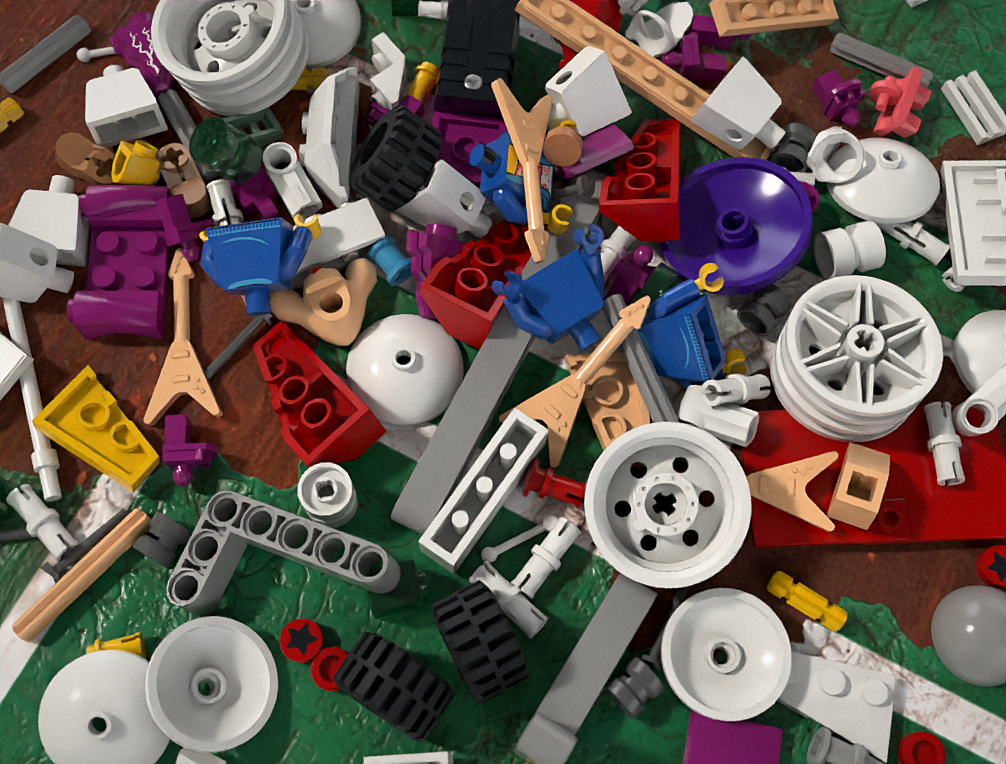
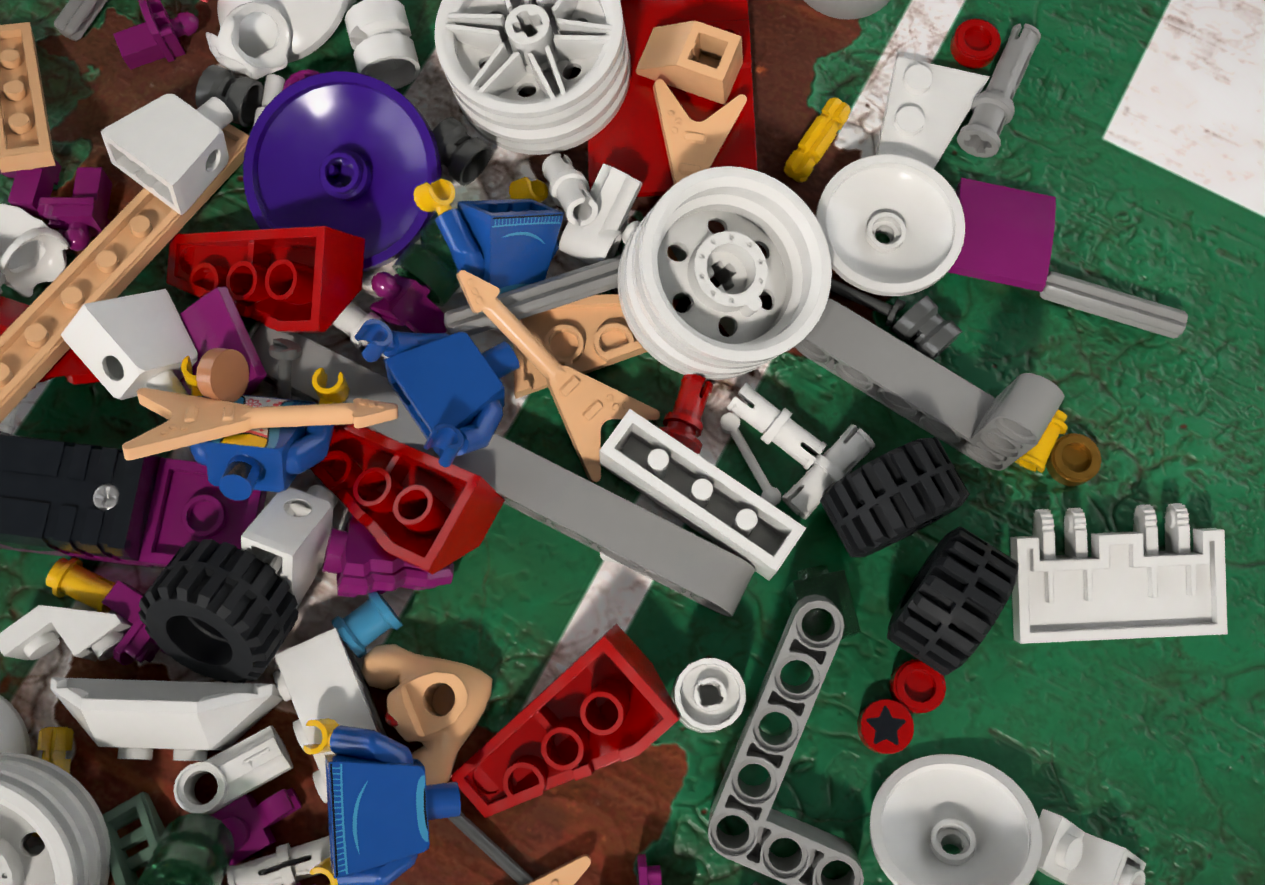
camera: 90 degrees left, 5 degrees up
white dish [346,314,464,427] -> none

